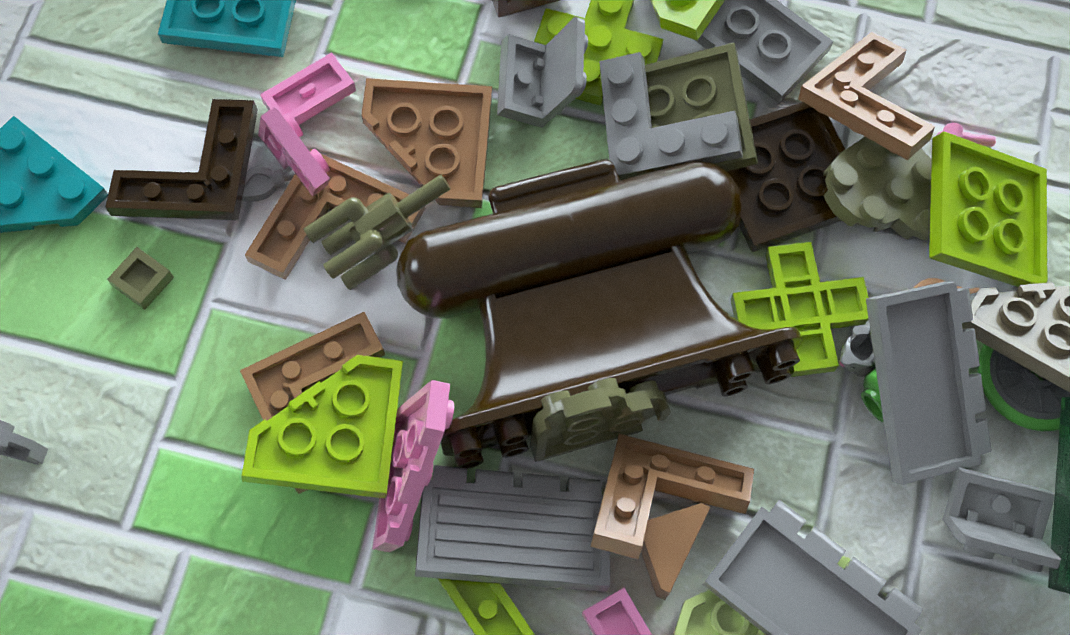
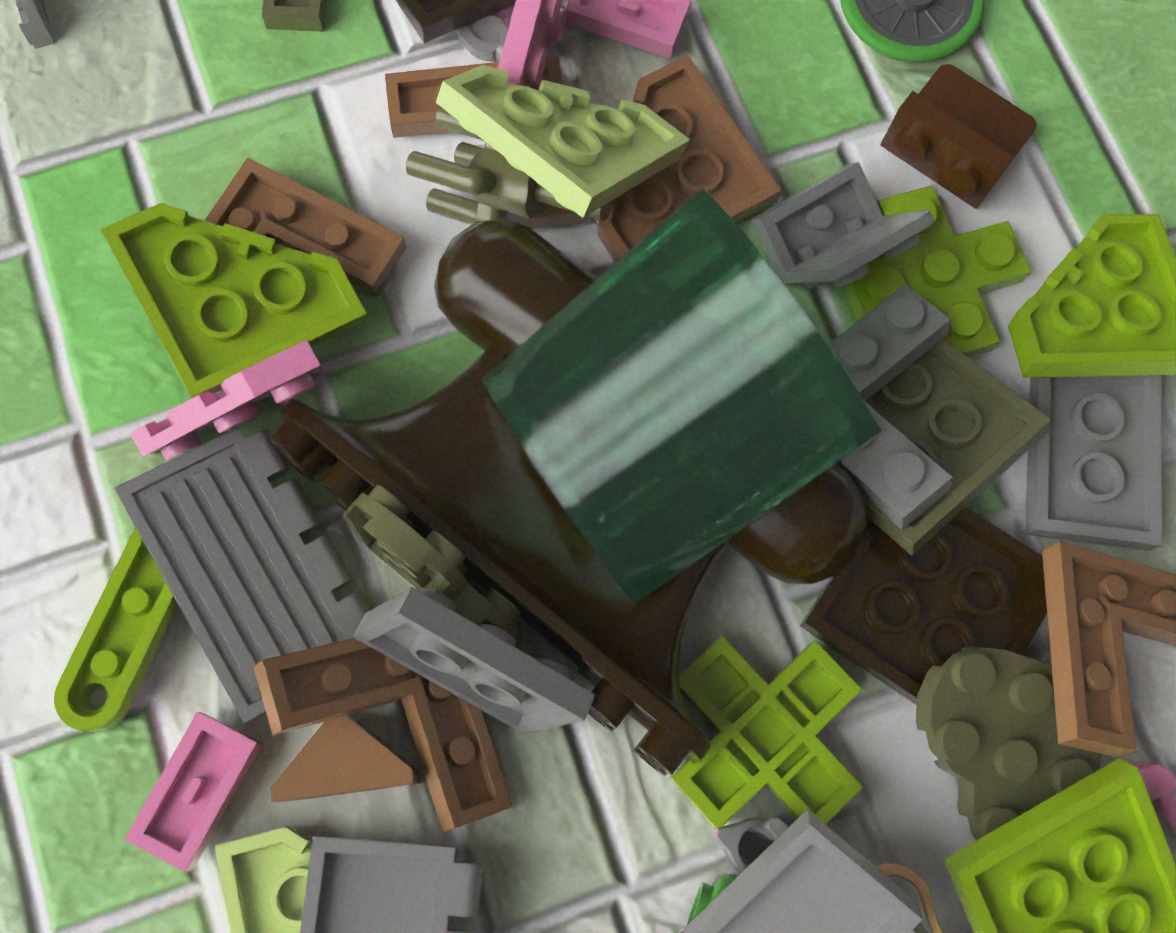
camera: 50 degrees right, 5 degrees up
none -> light grey plate [353,587,595,734]
none -> yellowish green plate [436,65,690,218]
none -> clear green windscreen [481,188,882,605]

